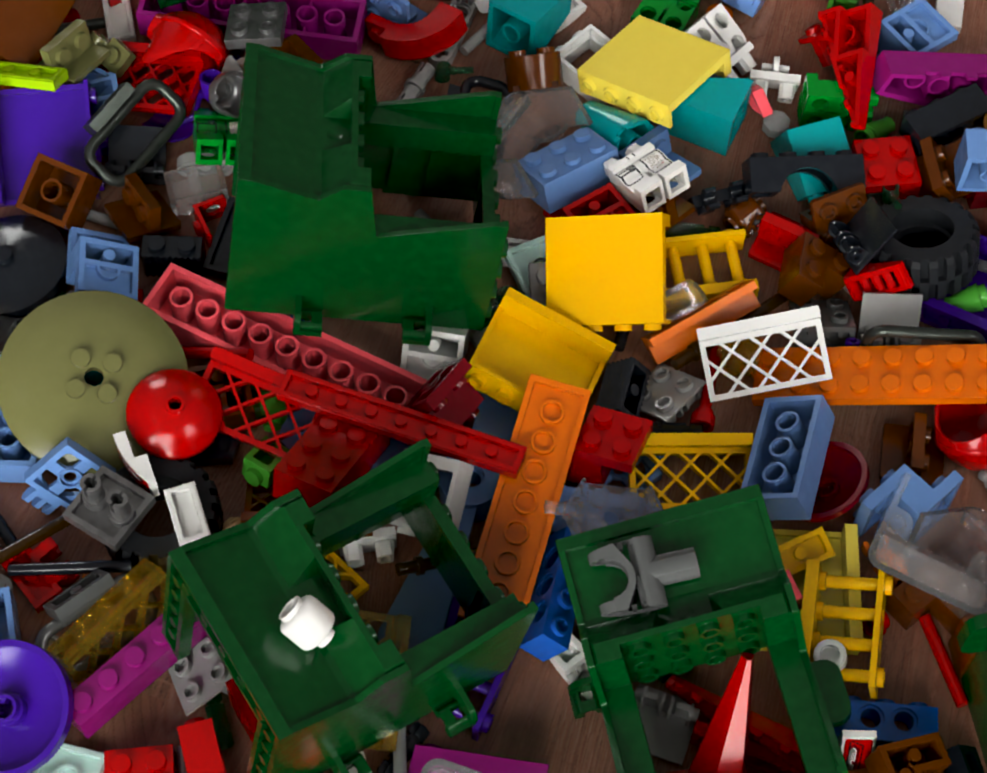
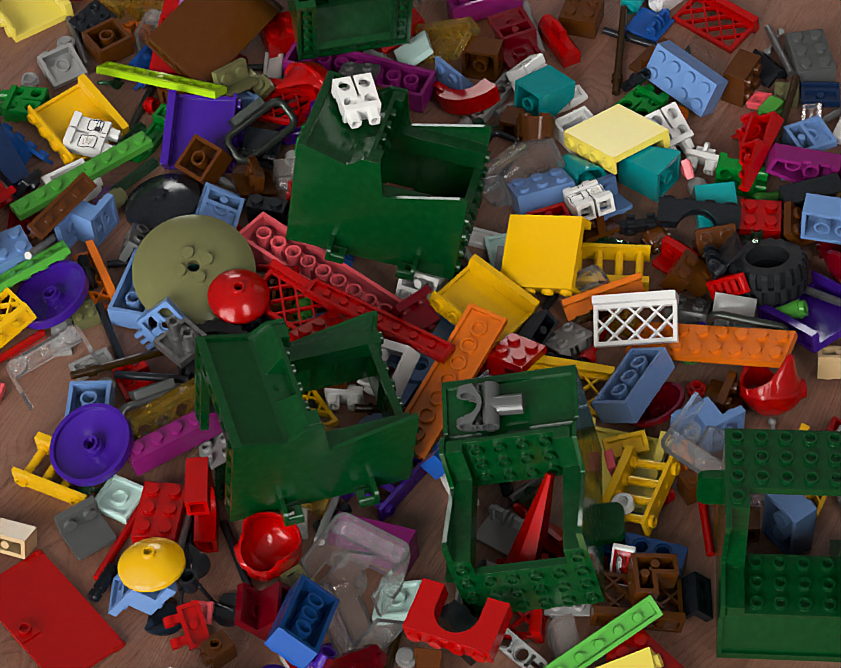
camera: 20 degrees right, 10 degrees down
white slope [113,431,160,497] -> none
white head [279,595,335,651] -> none
none -> white hips [331,72,381,129]
none -> reddish brown brick [498,105,525,136]
none -> red plate [686,380,707,400]

